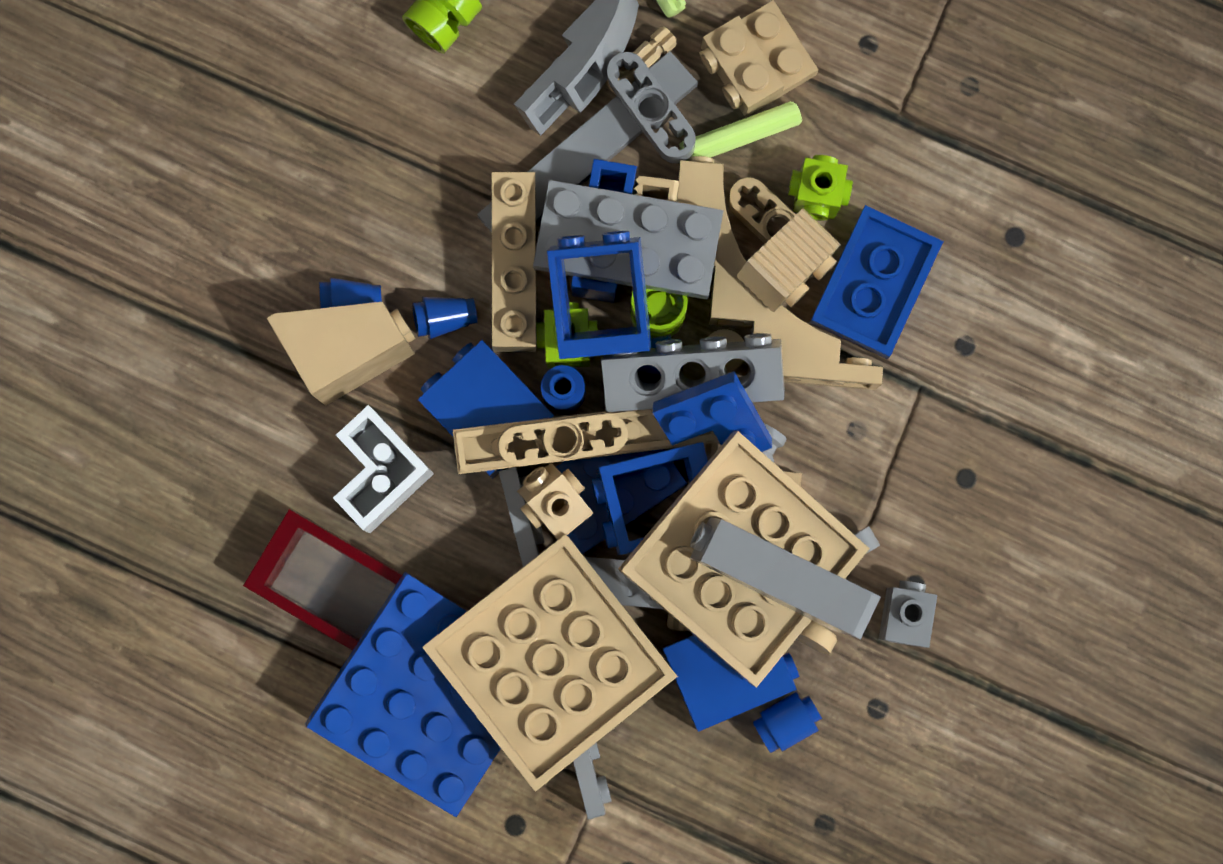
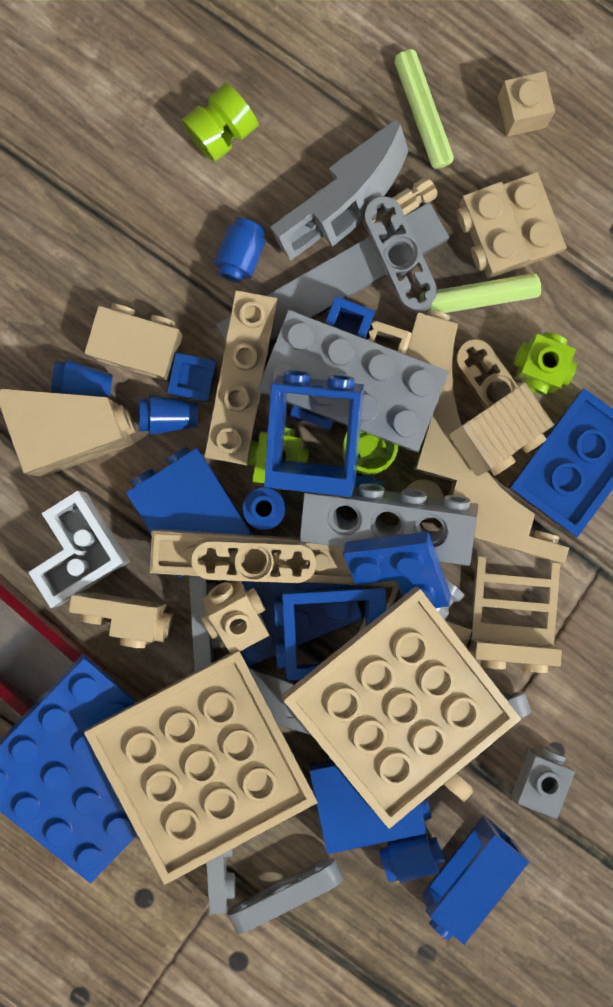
camera: 15 degrees right, 5 degrees up
light grey slope [690,517,881,640] -> none
none -> tan plate [69,591,172,648]
none -> tan brick [84,303,183,382]
none -> blue plate [167,353,217,403]
none -> blue brick [213,217,266,283]
none -> light grey beam [227,858,344,934]
none -> blue window [422,816,529,945]
none -> tan plate [468,556,562,673]

